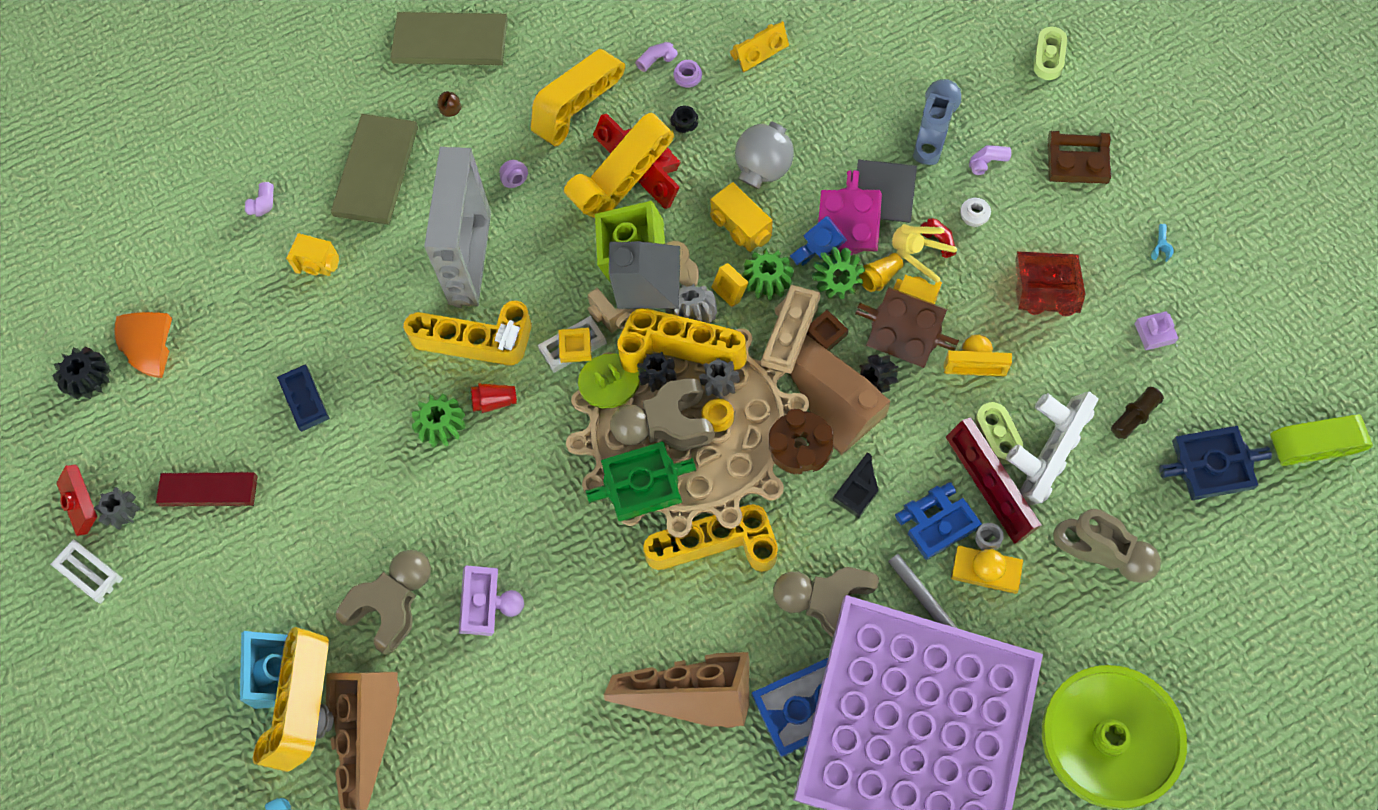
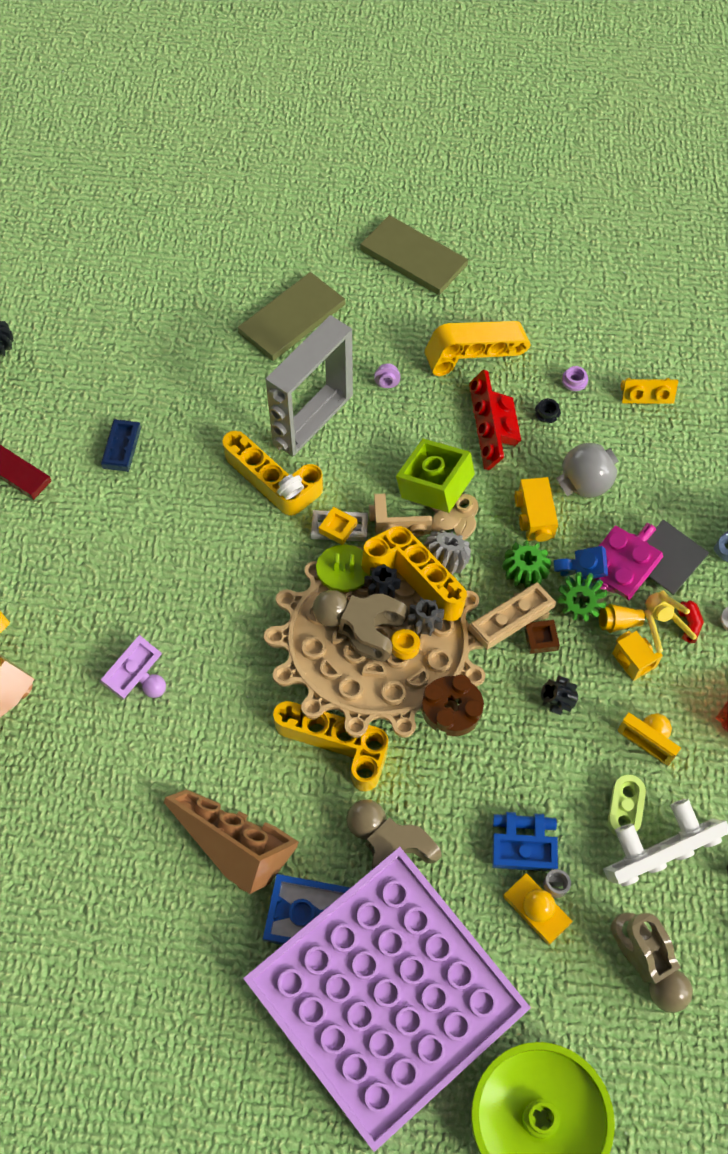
camera: 30 degrees right, 5 degrees down
orange brick [115,312,172,378] -> none
lavender arm [245,182,274,217] -> none
yellow brick [286,233,339,276] -> none
dark tan piece [336,550,431,655] -> none
bright green gear [412,393,466,448] -> none
reddish brown hinge [437,91,461,117] -> none
red cone [470,383,517,414] -> none
yellow beam [564,113,674,218] -> none
green plate [585,441,697,522] -> none
dark grey slope [609,241,680,309] -> none
lavender arm [635,42,678,72] -> none
yellow plate [711,263,749,307] -> none
medium nougat wedge [790,334,891,455] -> none
black tile [833,452,878,518] -> none
reddish brown plate [855,287,959,368] -> none
light grey bar [888,554,958,628] -> none
dark red plate [945,417,1042,544] -> none

